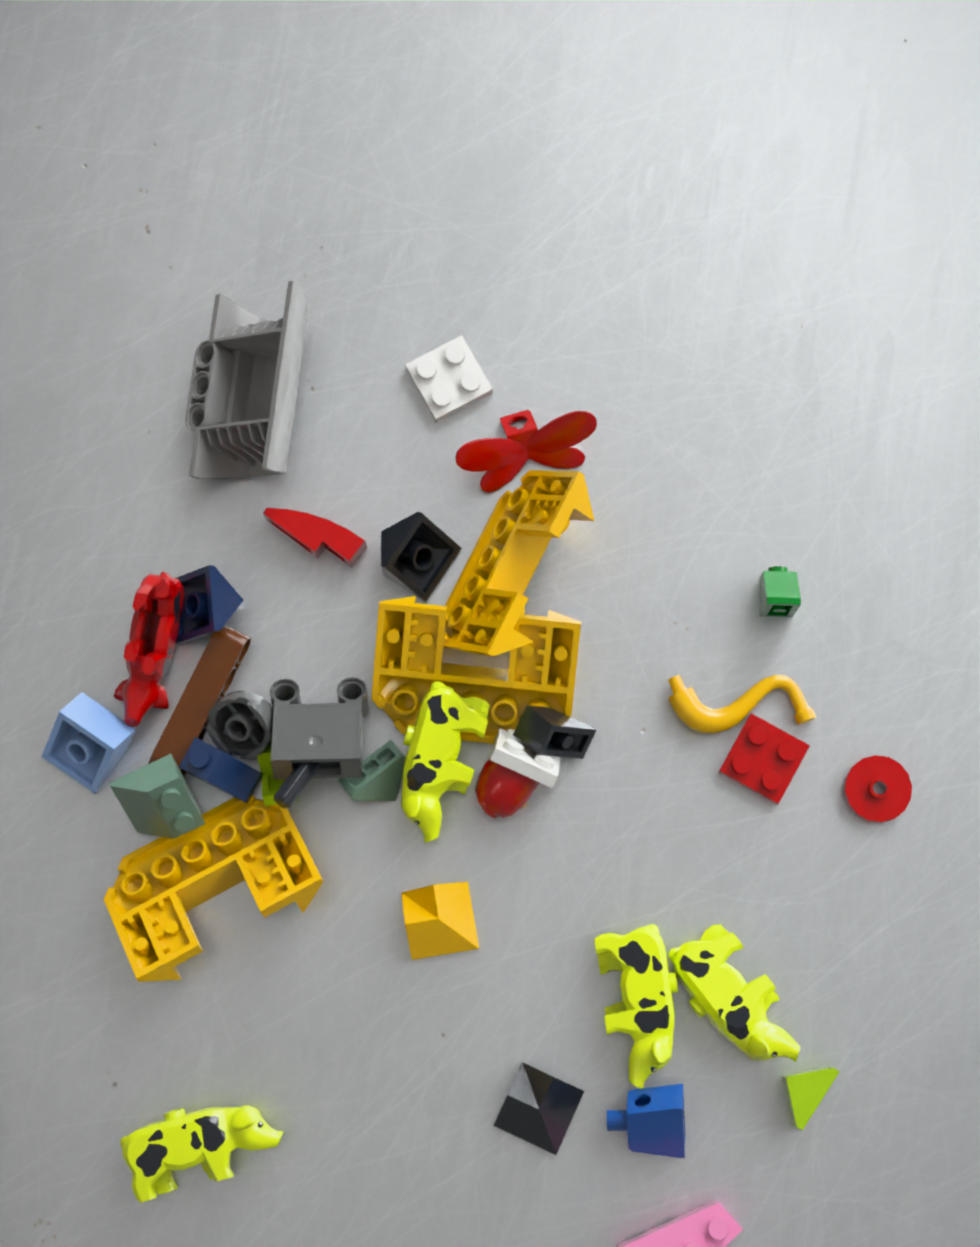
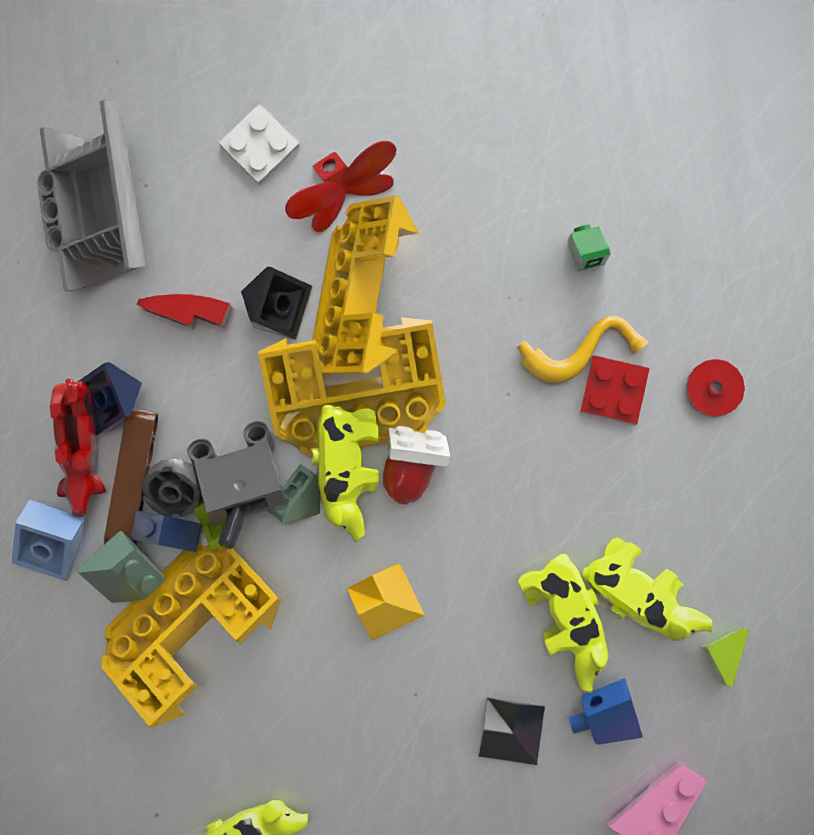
camera: 15 degrees left, 5 degrees up
black slope [513,705,597,759] -> none

